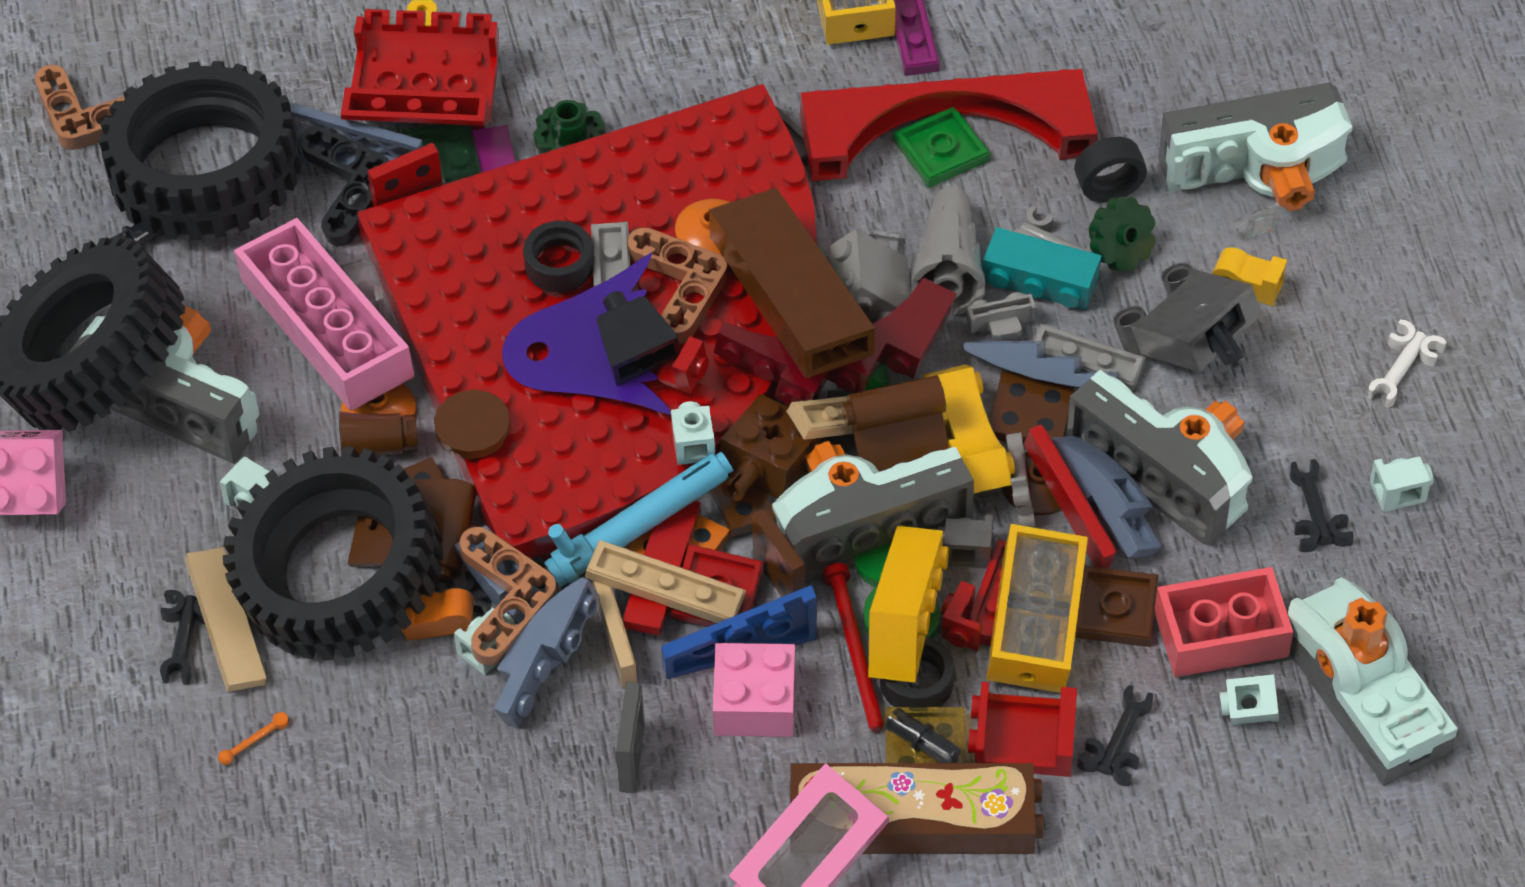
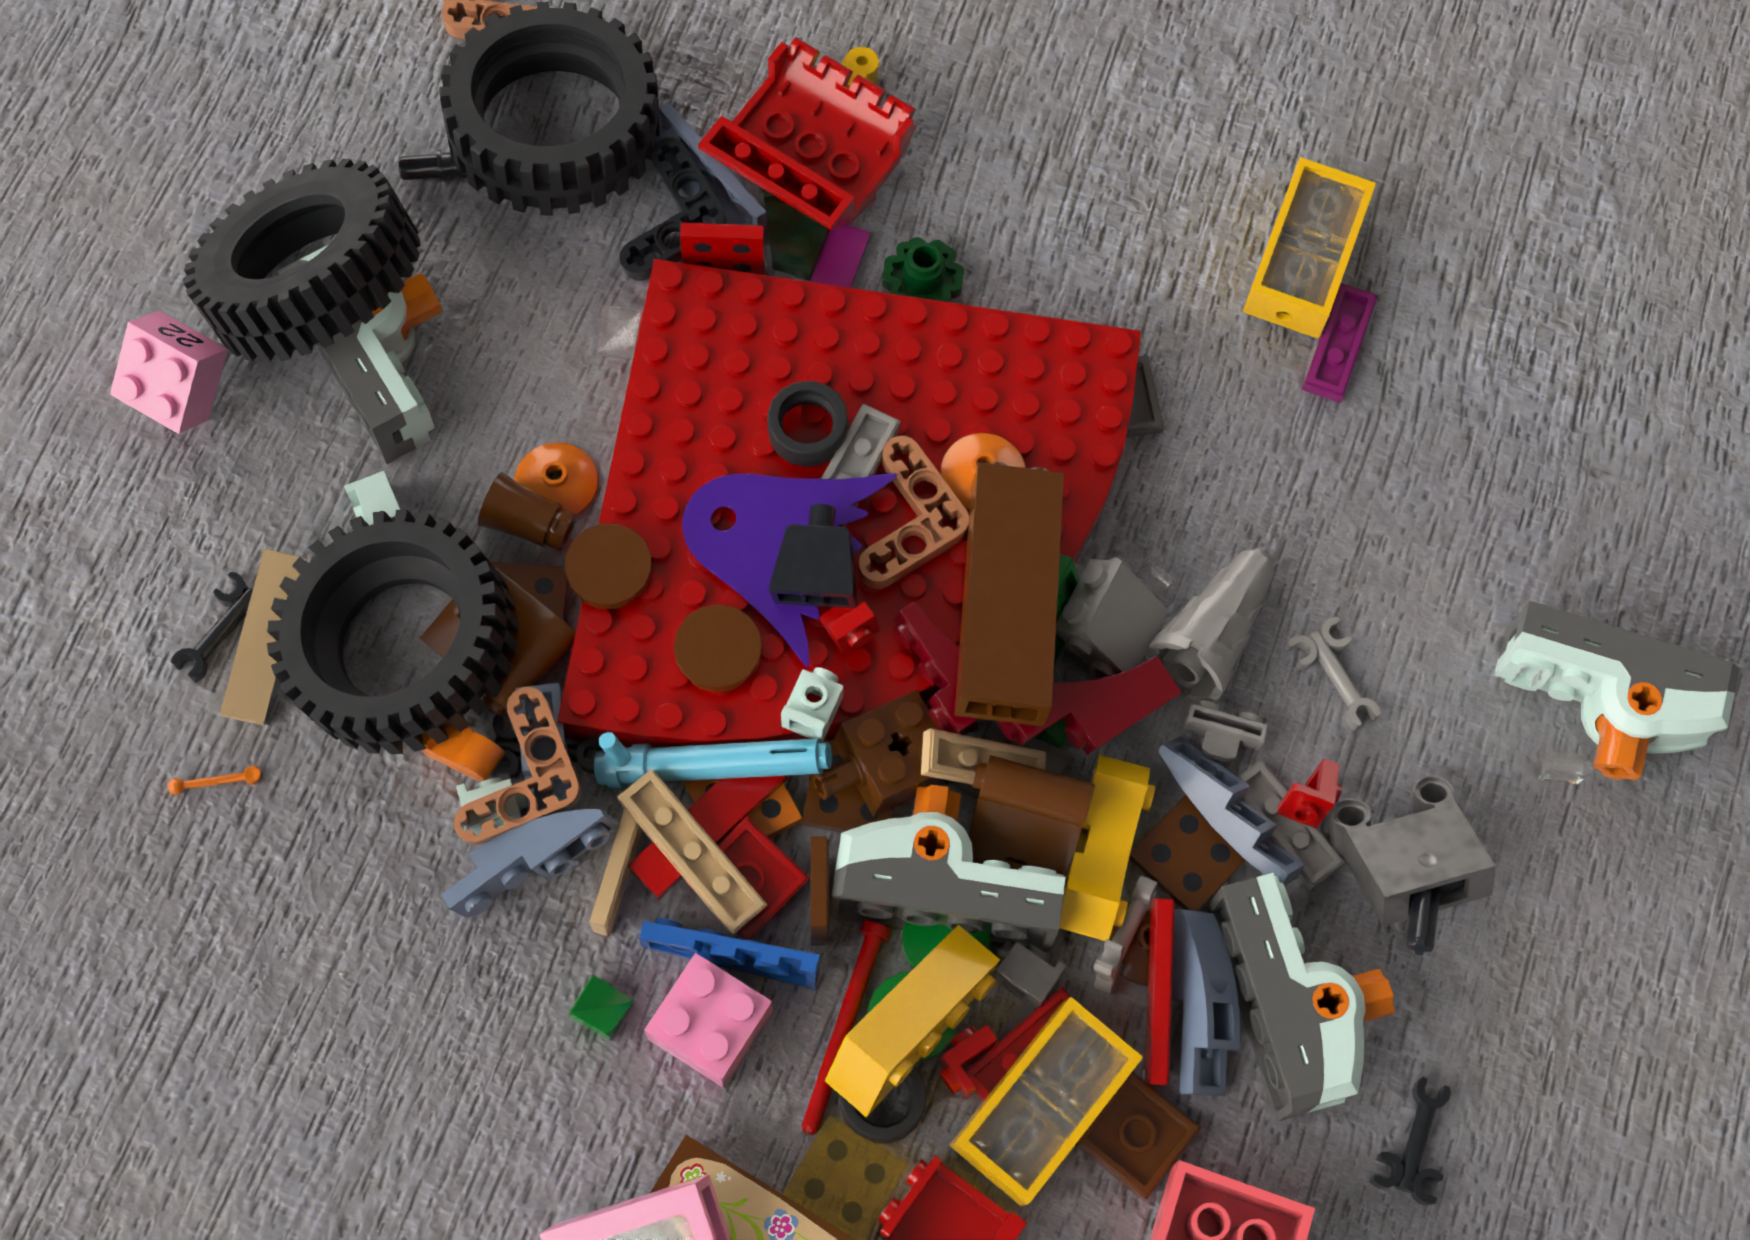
camera: 25 degrees right, 15 degrees up
bright pink brick [234,218,415,411] -> none
dark grey tile [616,682,645,793] -> none
red arch [799,69,1098,181] -> none
black axle [885,708,961,763] -> none
green tile [893,107,991,188] -> none
teal brick [982,227,1102,311] -> none
black tyre [1074,136,1147,203] -> none
dark green plant [1089,196,1156,272] -> none
yellow leg [1212,247,1287,306] -> none
white bar [1367,319,1447,408] -> none
light aqua brick [1370,456,1433,512] -> none
none -> green slope [569,975,634,1041]
none -> reddish brown tile [674,604,762,692]
none -> red bracket [1277,758,1342,829]

